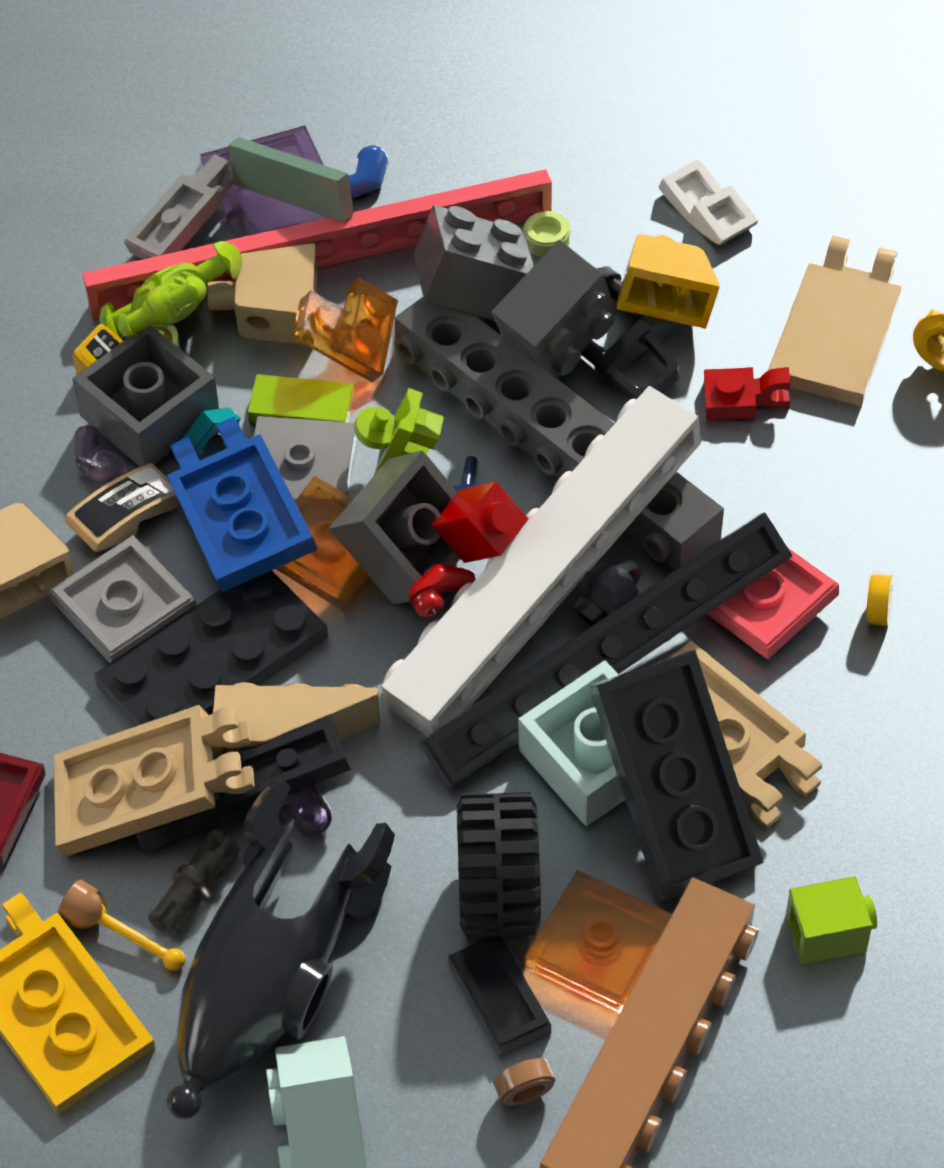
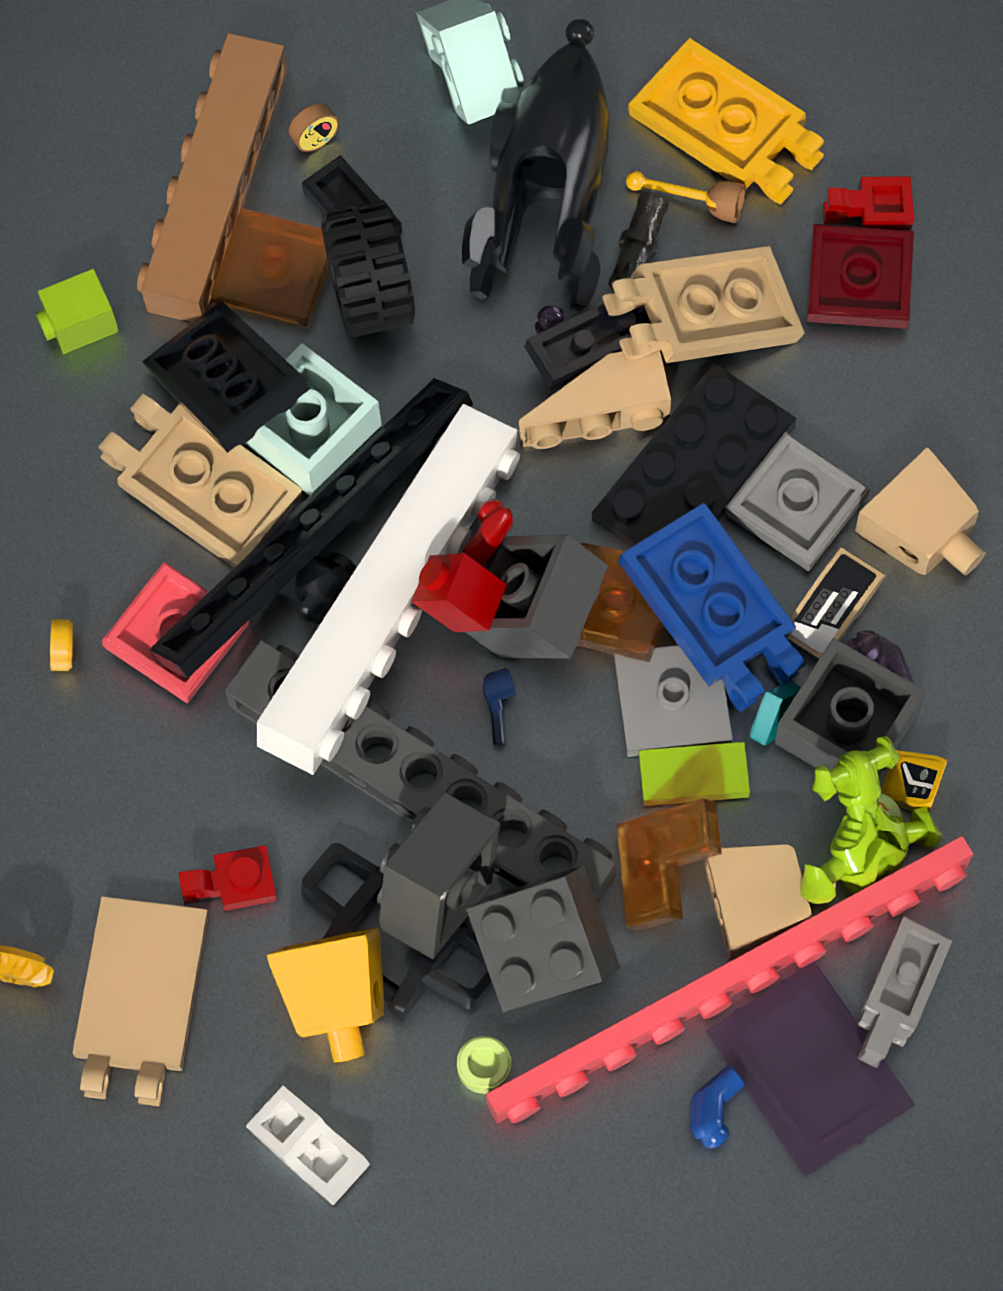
camera: 170 degrees right, 15 degrees up
sand green tile [228,137,354,222] -> none
lime hips [354,388,444,475] -> none

